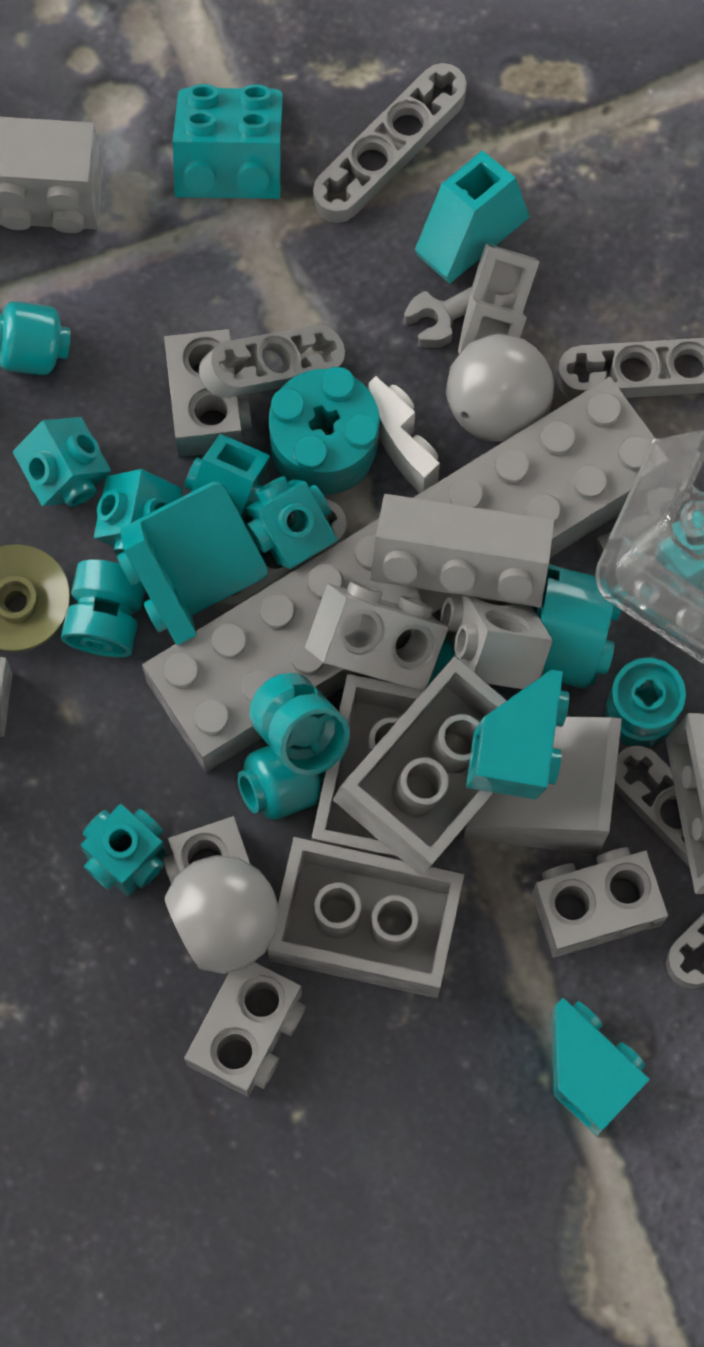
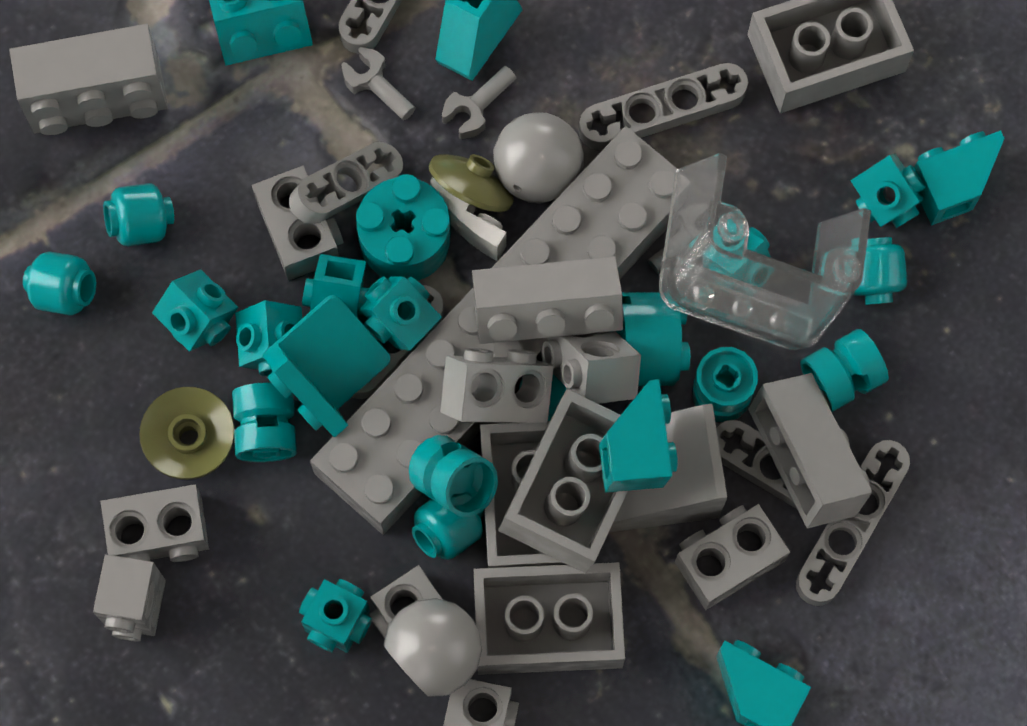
camera: 15 degrees left, 0 degrees up
light grey slope [458,243,539,354] -> none
none -> light grey bar [341,47,415,121]
none -> olive dish [429,154,514,212]

